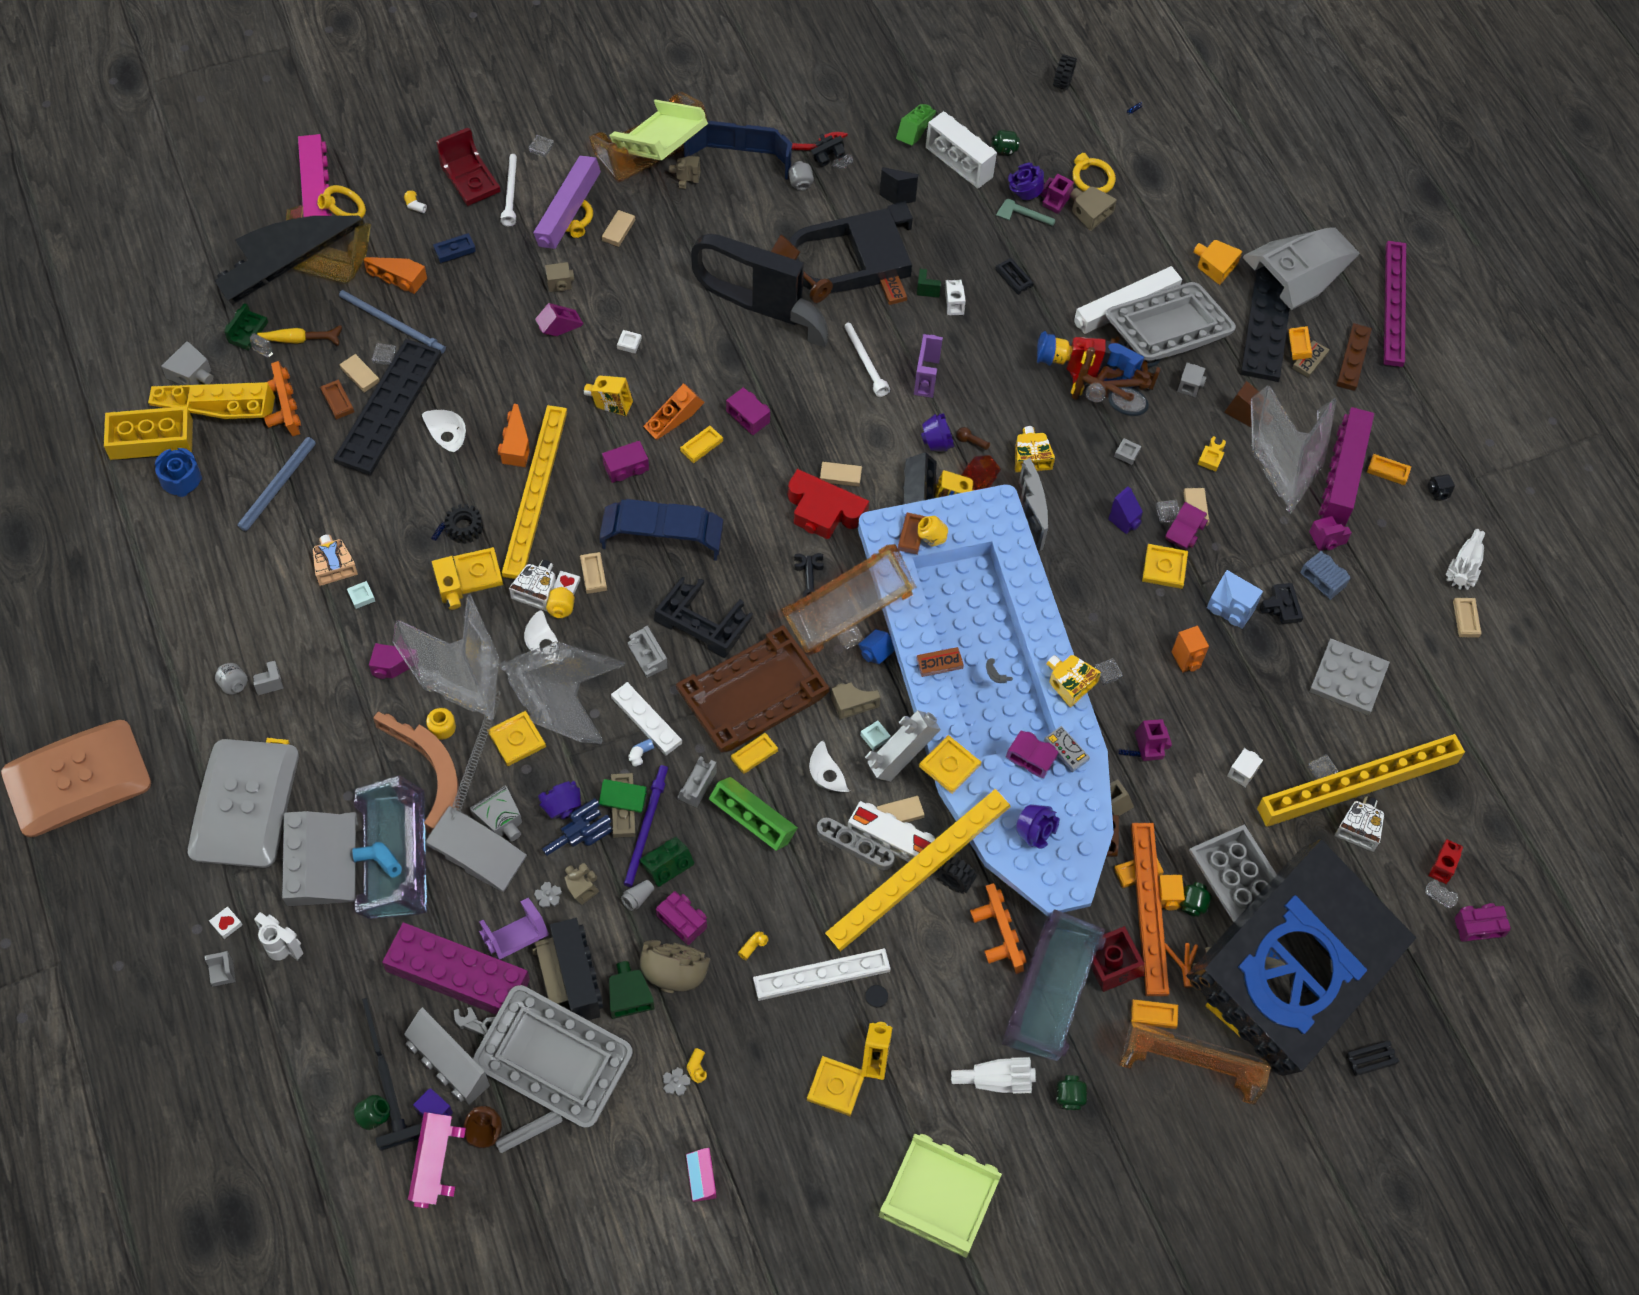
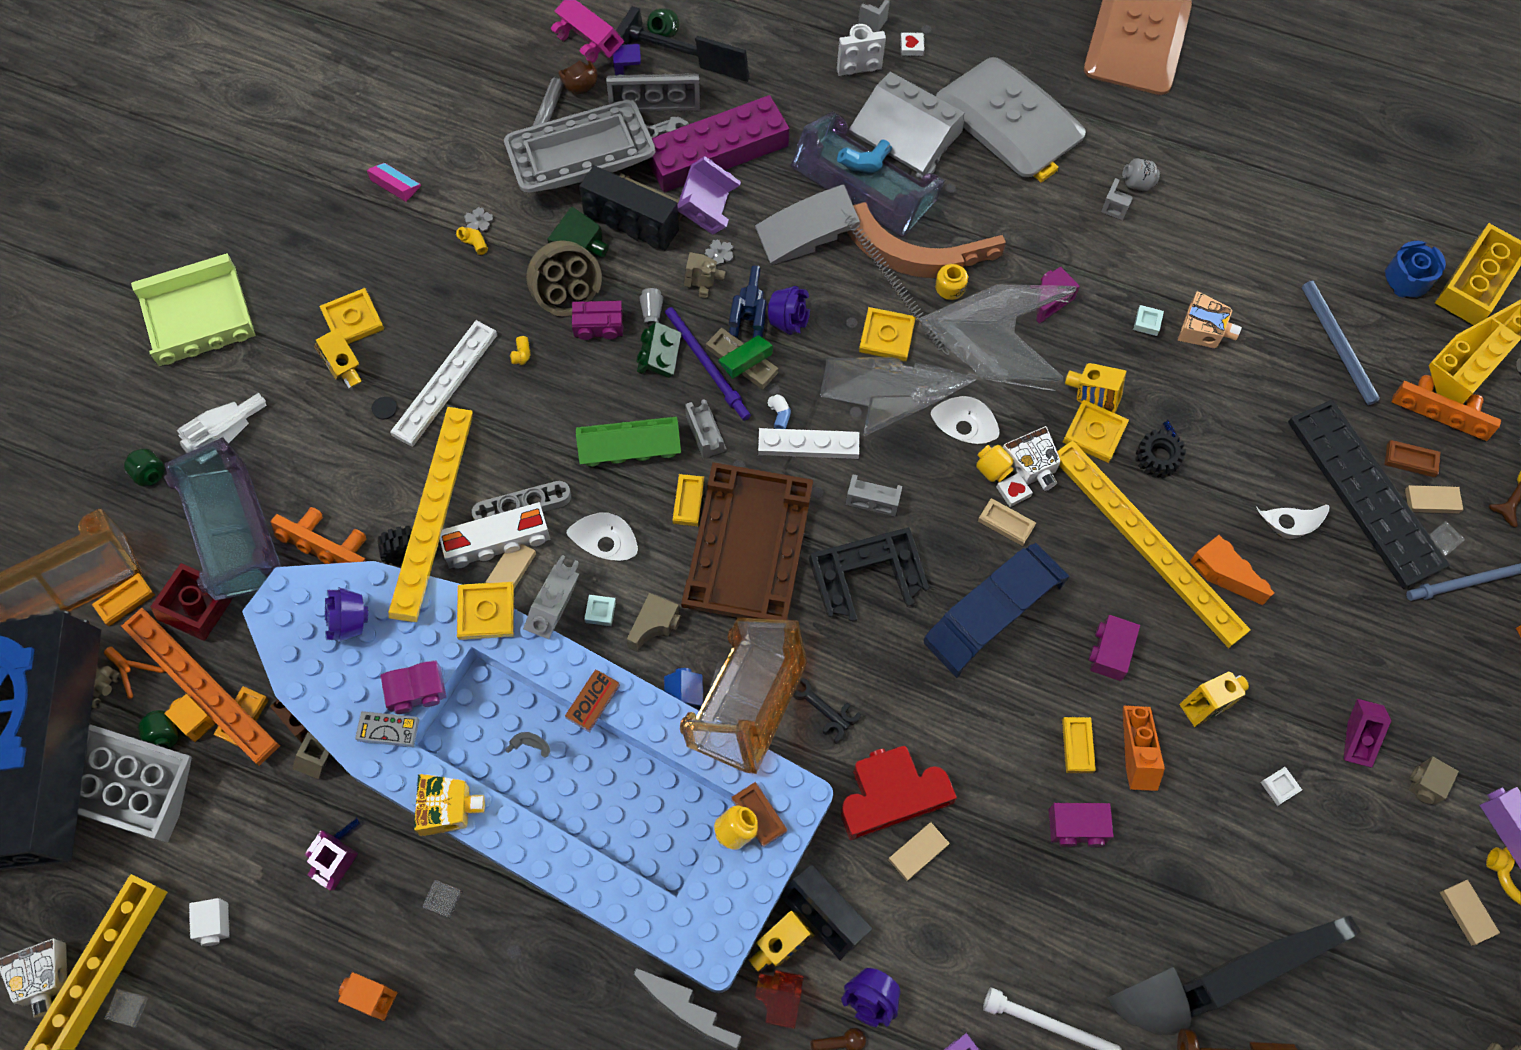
camera: 135 degrees right, 5 degrees up
light grey torso [470,785,522,841] -> none

